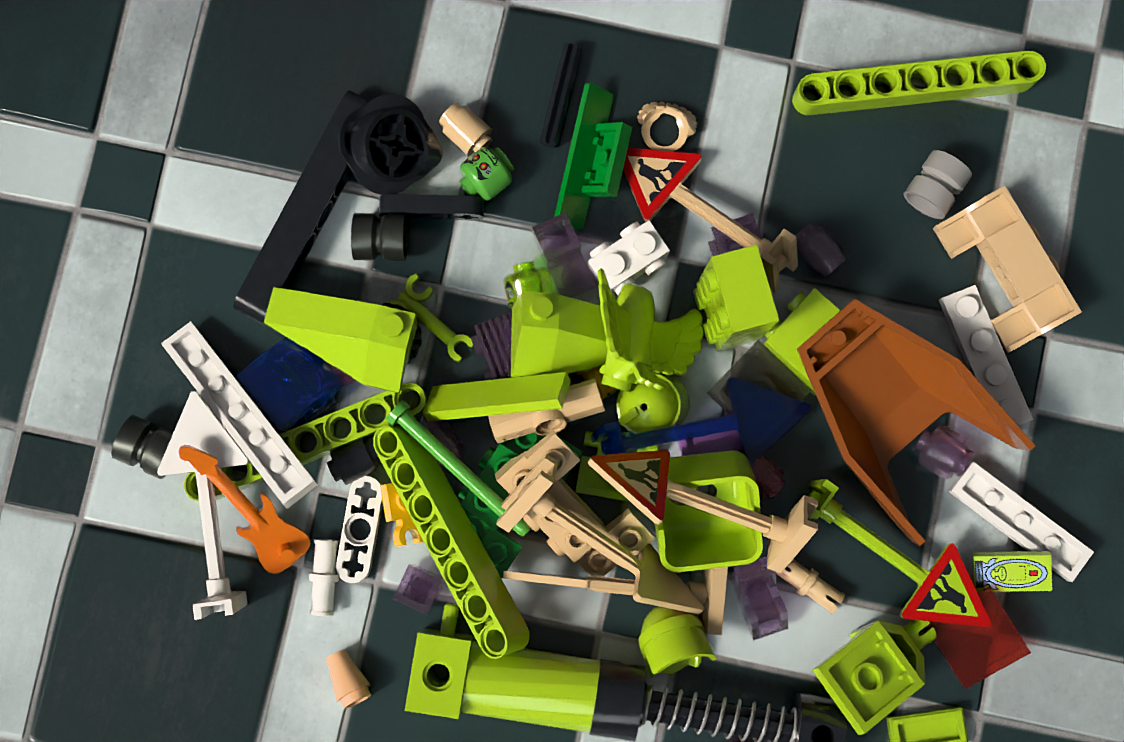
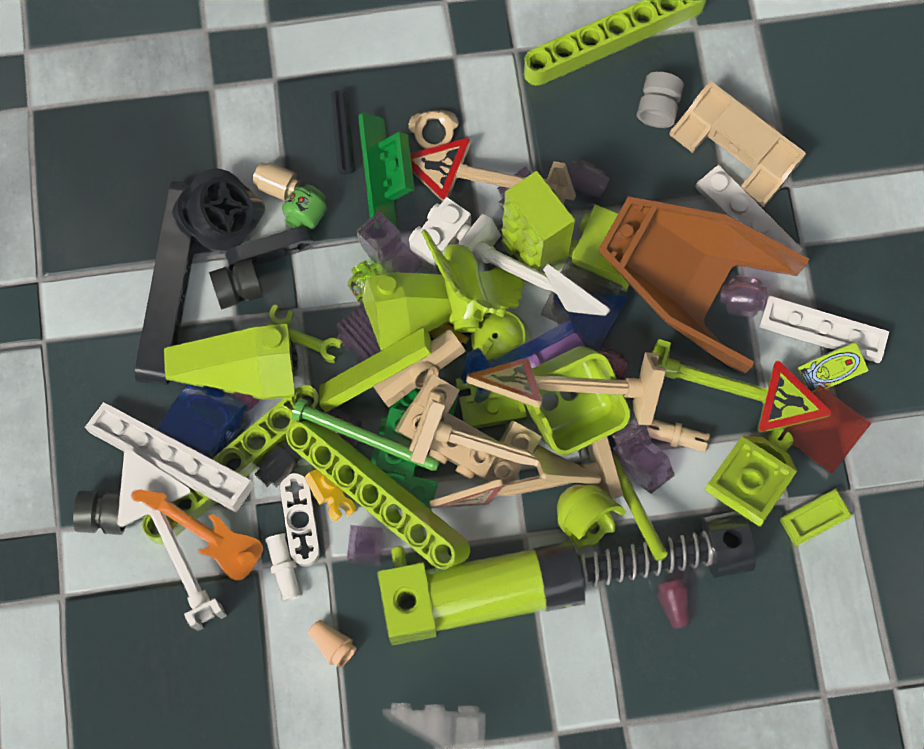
camera: 20 degrees left, 10 degrees down
none -> white piece [458,214,610,316]
none -> lime bar [612,455,667,561]

